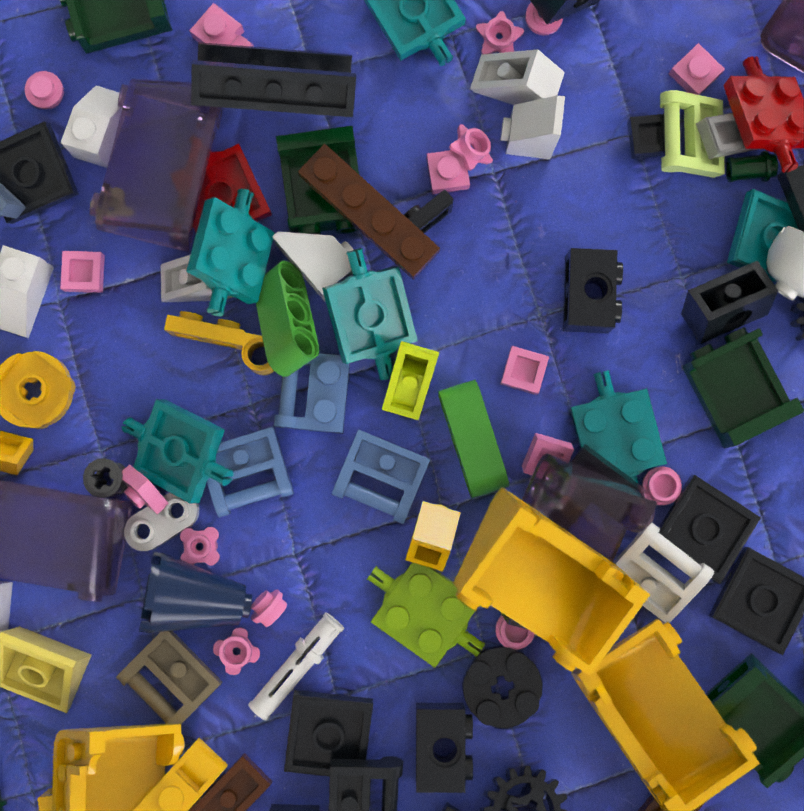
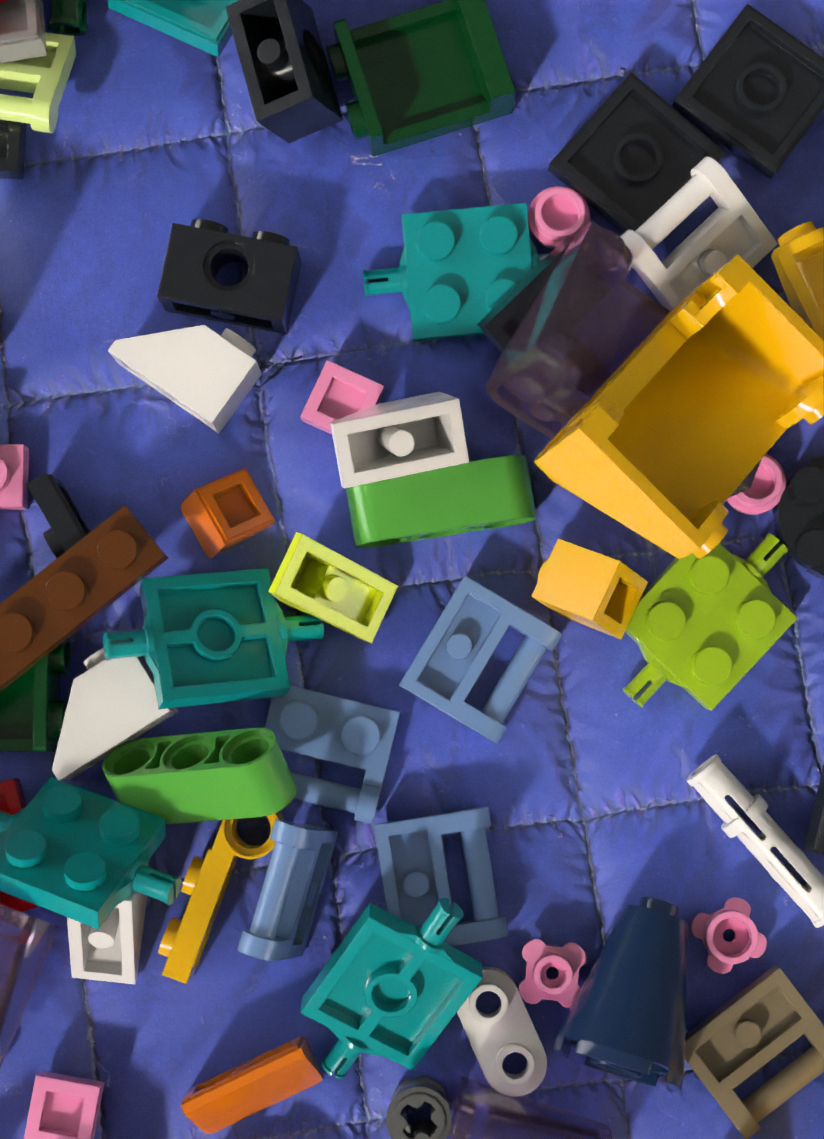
camera: 75 degrees left, 0 degrees up
bright pink plate [122,465,169,514] -> none
bright pink plate [251,589,287,627] -> none
bright pink plate [522,433,574,482] -> none
none -> white slope [108,325,262,434]
none -> orange slope [180,468,276,558]
none -> orange slope [180,1036,323,1134]
none -> medium blue plate [237,819,339,961]
none -> white slope [330,391,469,488]

